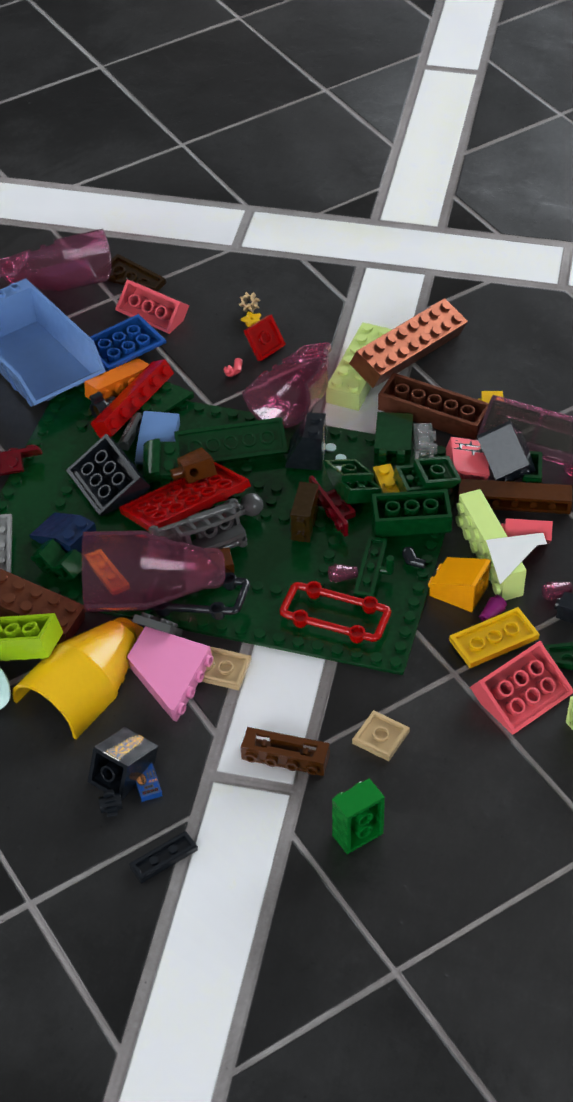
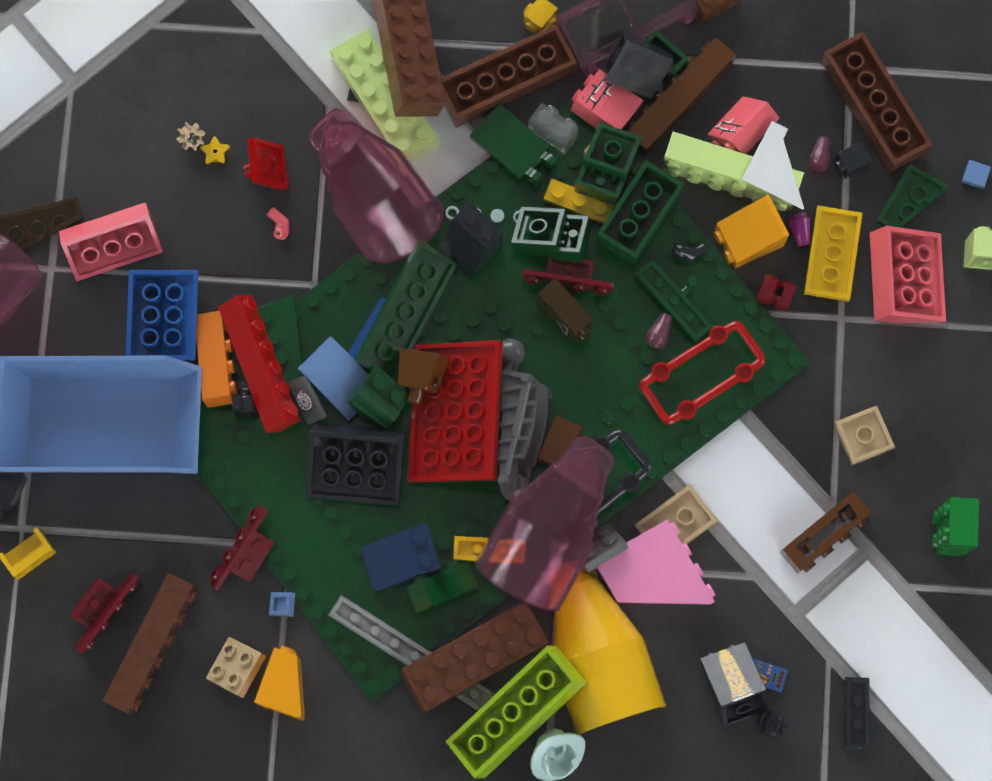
camera: 55 degrees left, 30 degrees up
none -> dark red wheel [756,273,797,312]

